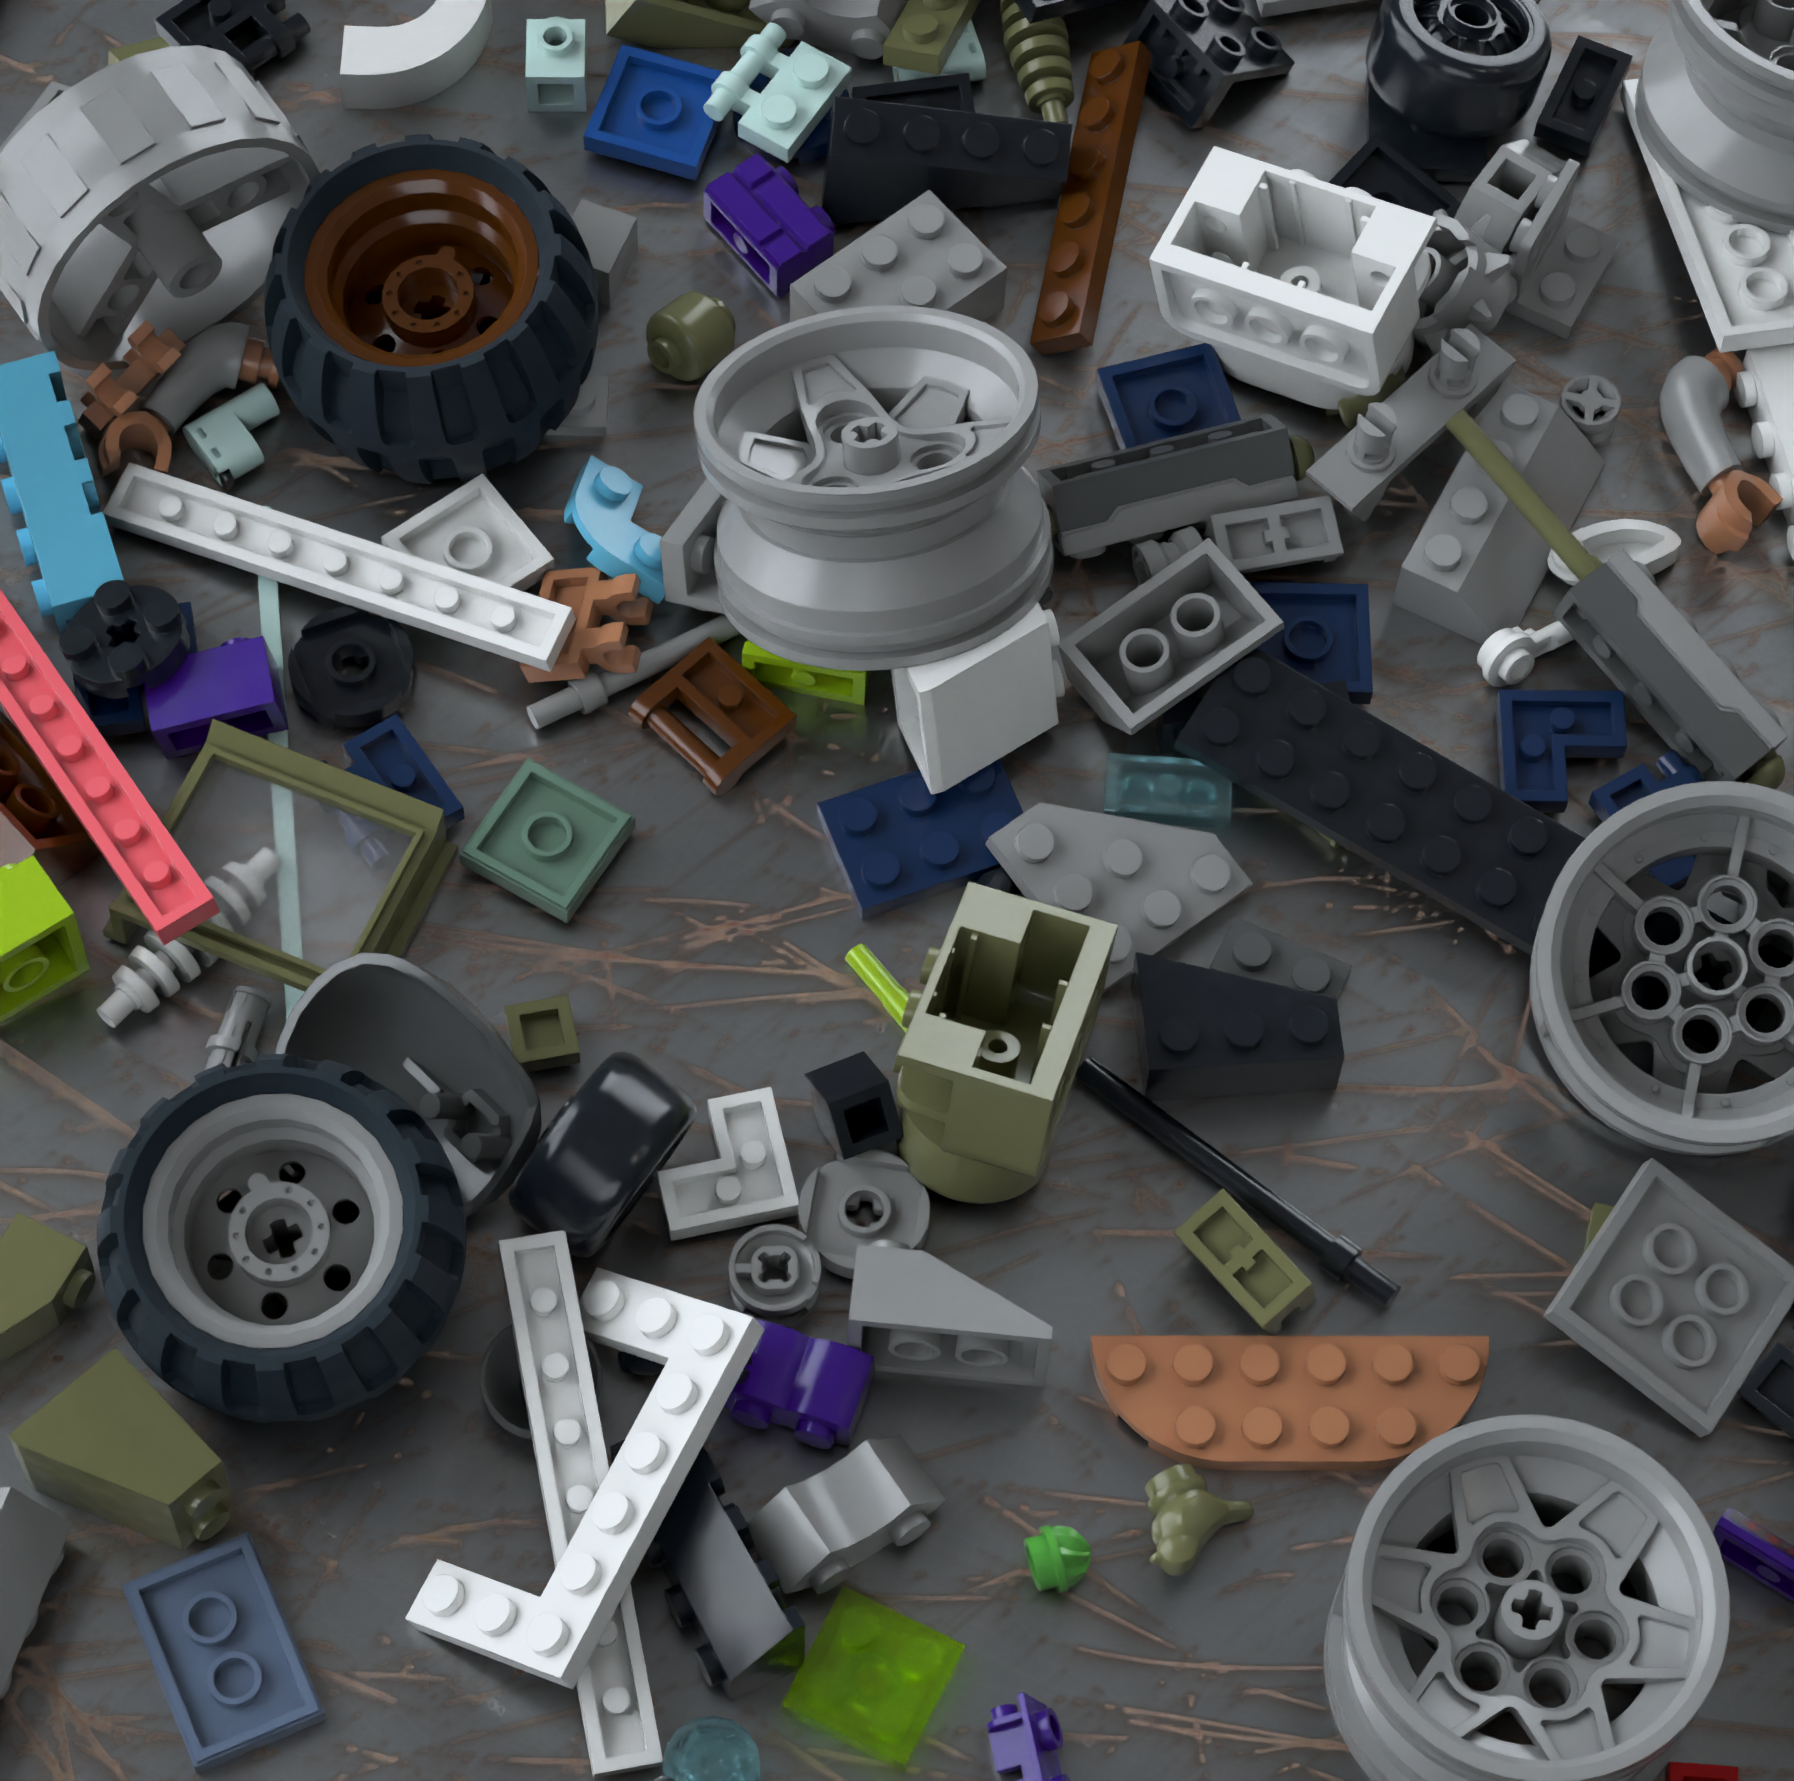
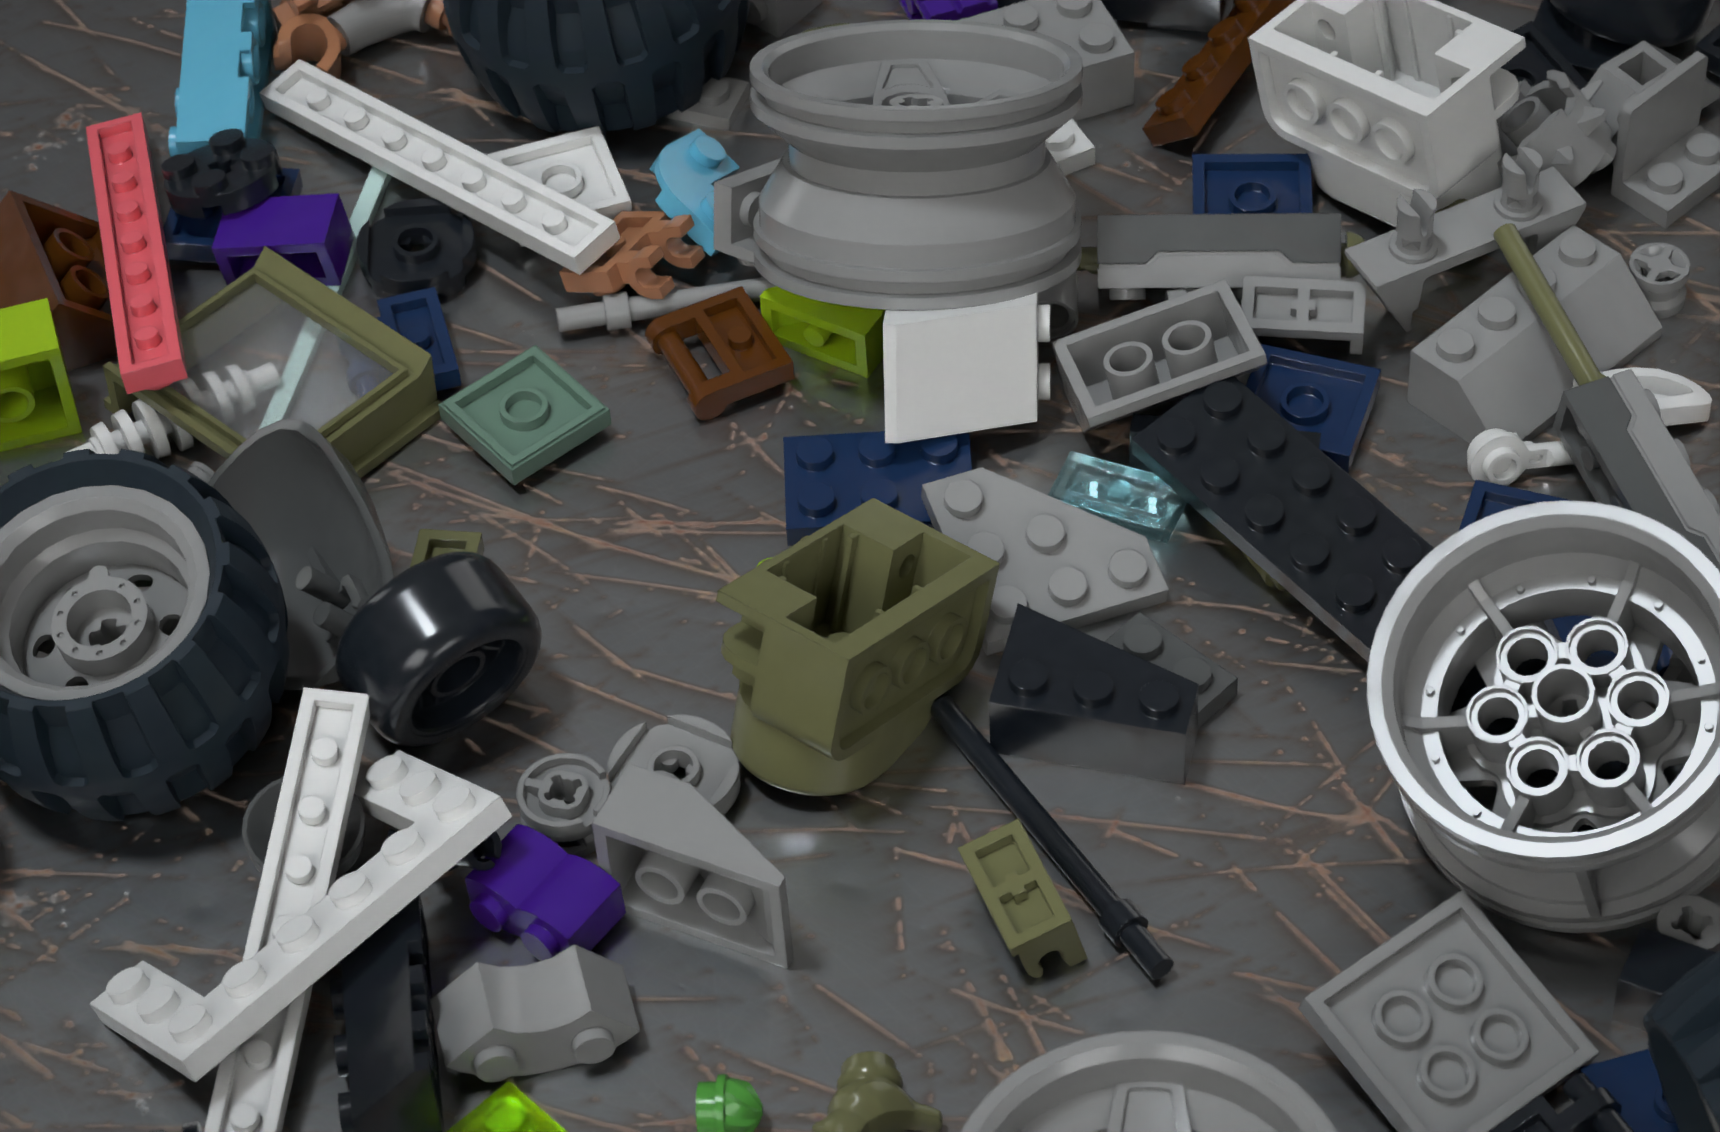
camera: 25 degrees right, 15 degrees down
light aqua piece [182,383,280,489] -> none
white plate [657,1087,799,1241] -> none
black brick [804,1051,903,1160] -> none
nougat plate [1090,1335,1489,1471] -> none

